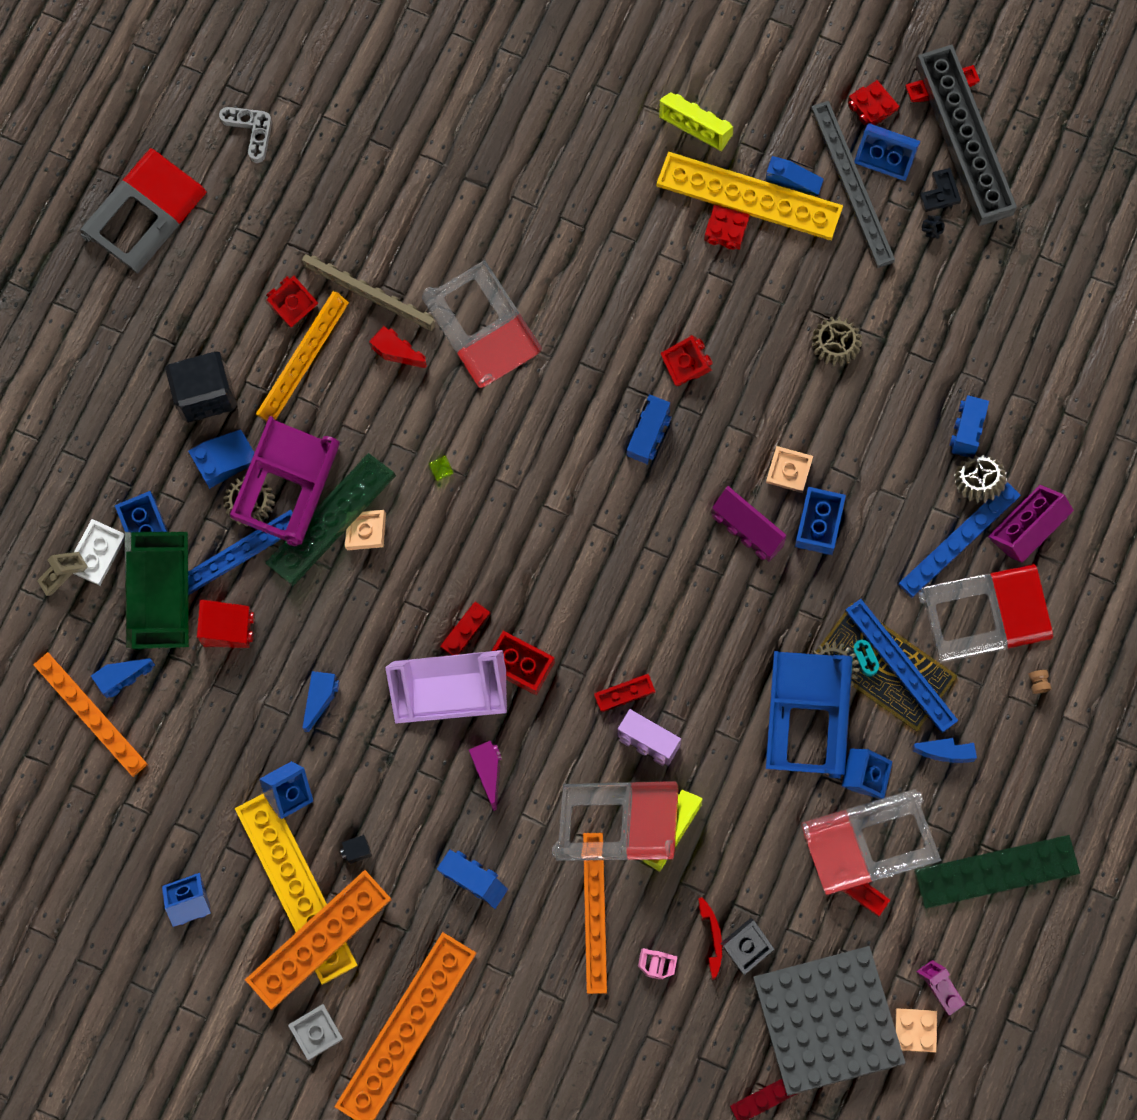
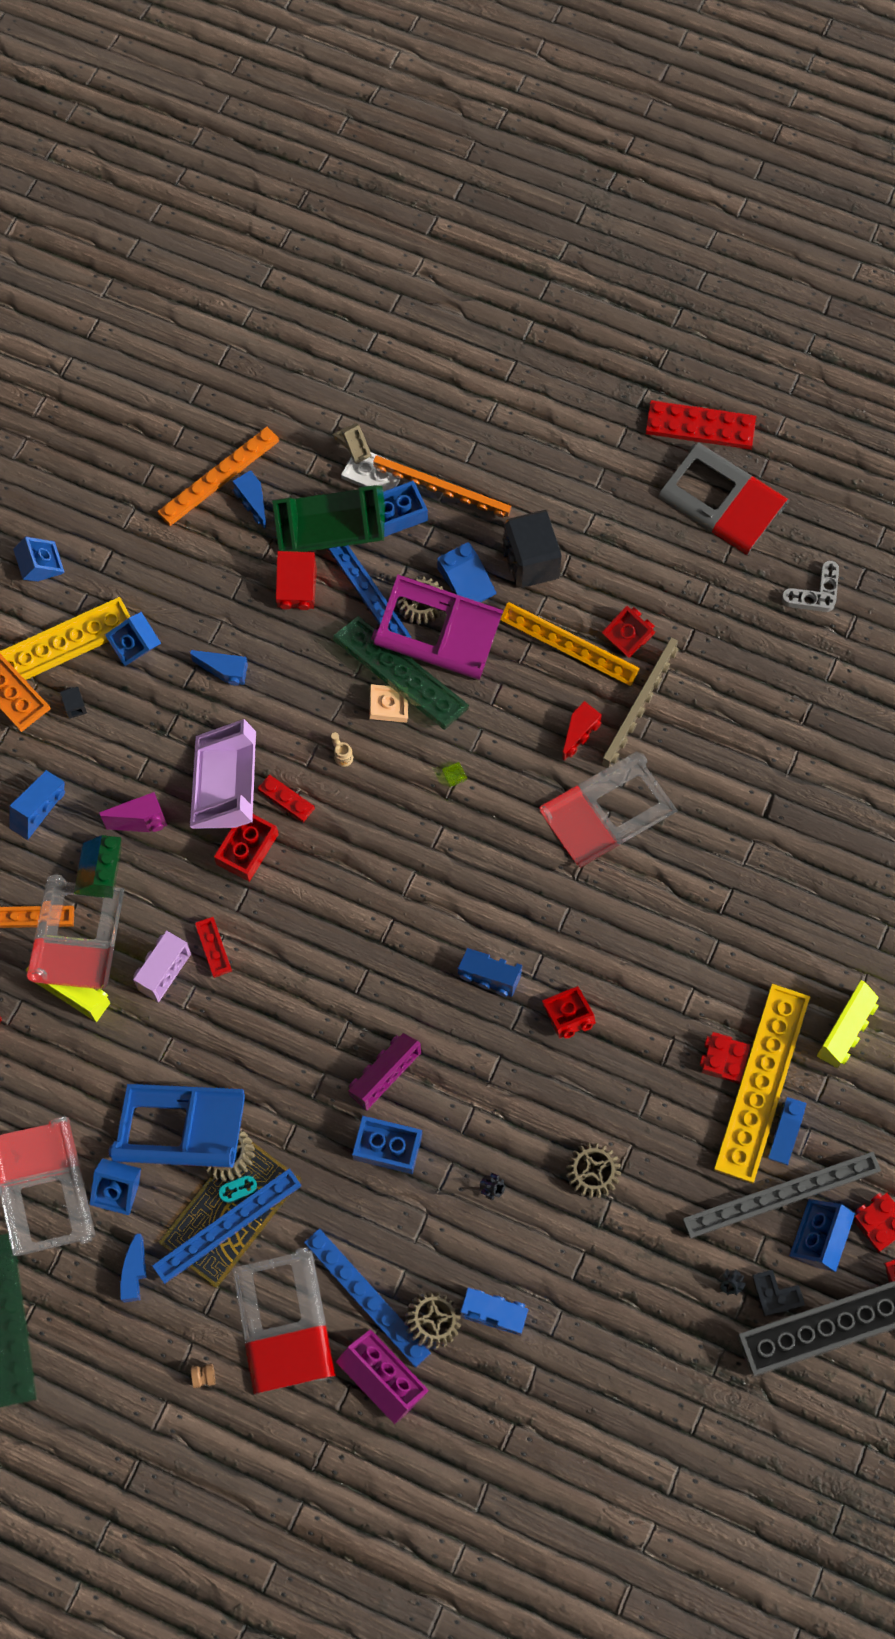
camera: 85 degrees right, 5 degrees down
light nougat plate [766,446,813,493] -> none
none -> dark green slope [74,835,121,899]
none -> tan piece [331,732,353,767]
none -> orange plate [373,455,511,517]
none -> black gear [480,1173,505,1200]
none -> red plate [646,400,756,450]

